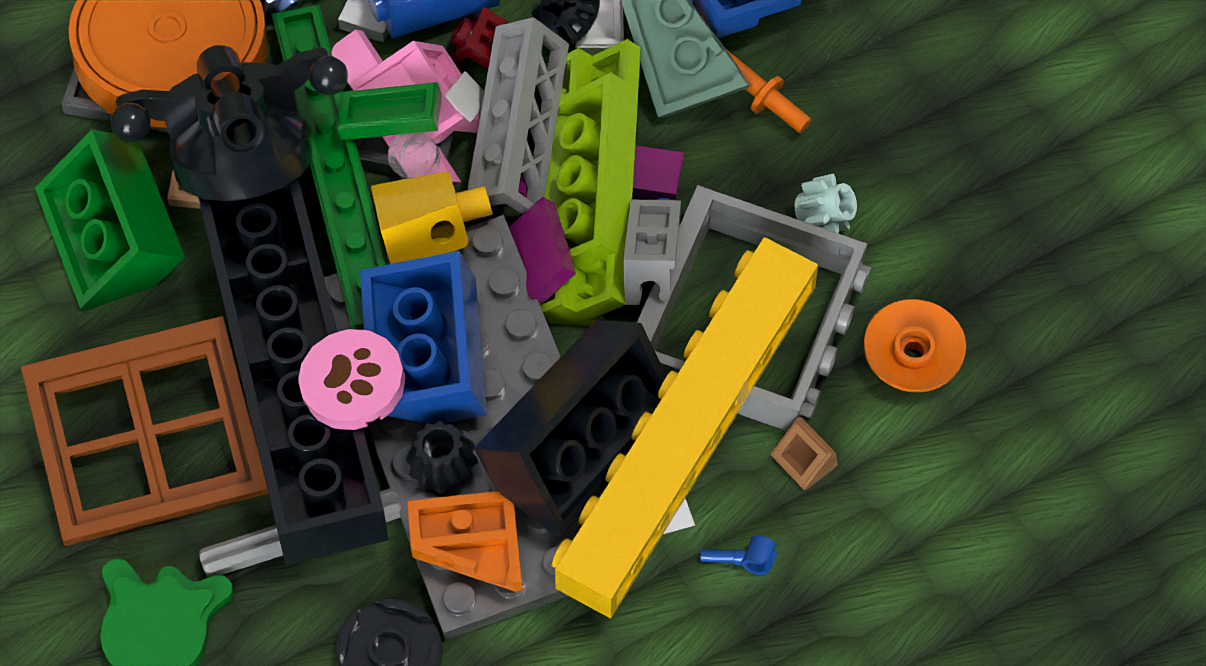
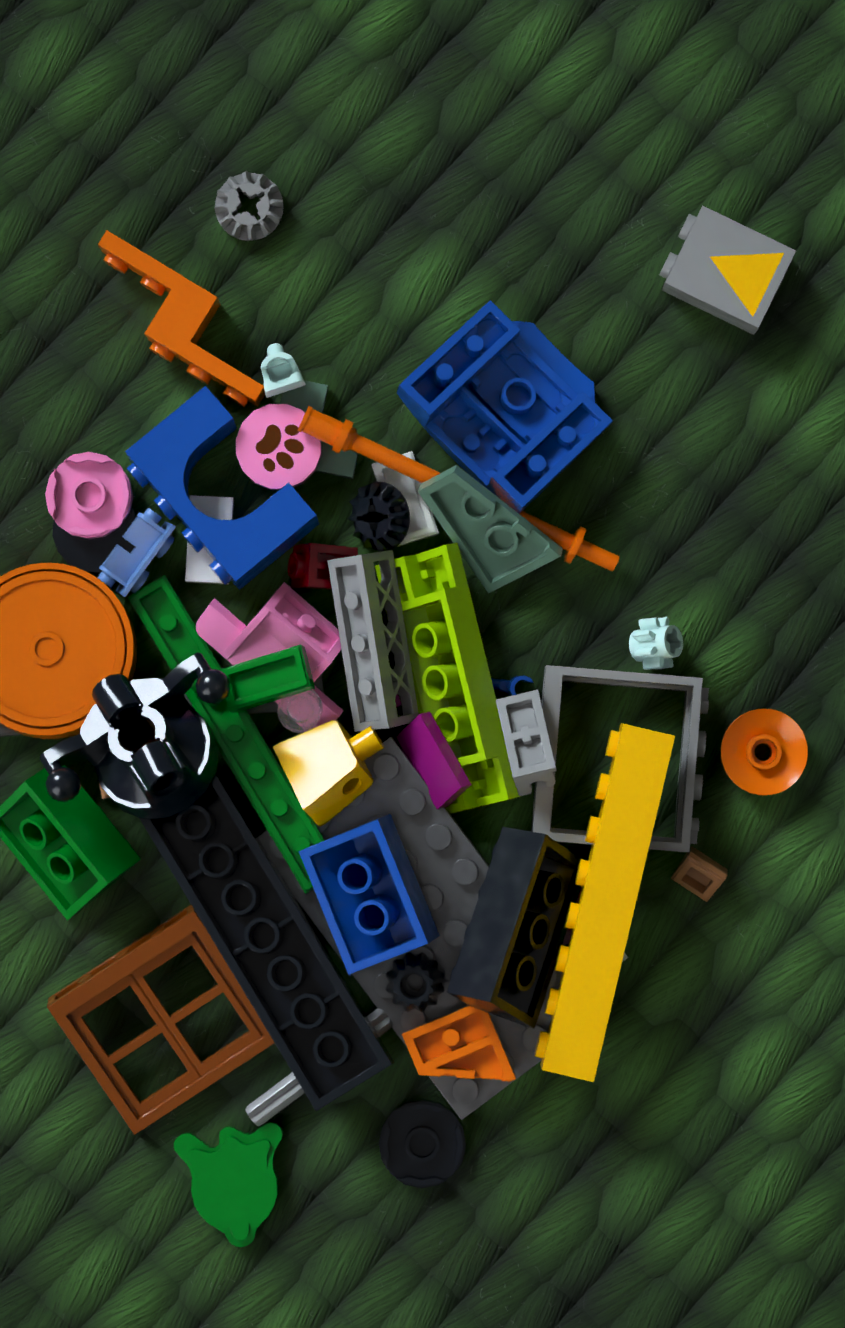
camera: 10 degrees left, 25 degrees up
bright pink tile [298,329,406,430] -> none
white sticker [445,71,485,123] -> none
magenta tile [632,145,684,200] -> none
blue hand [700,535,777,575] -> none

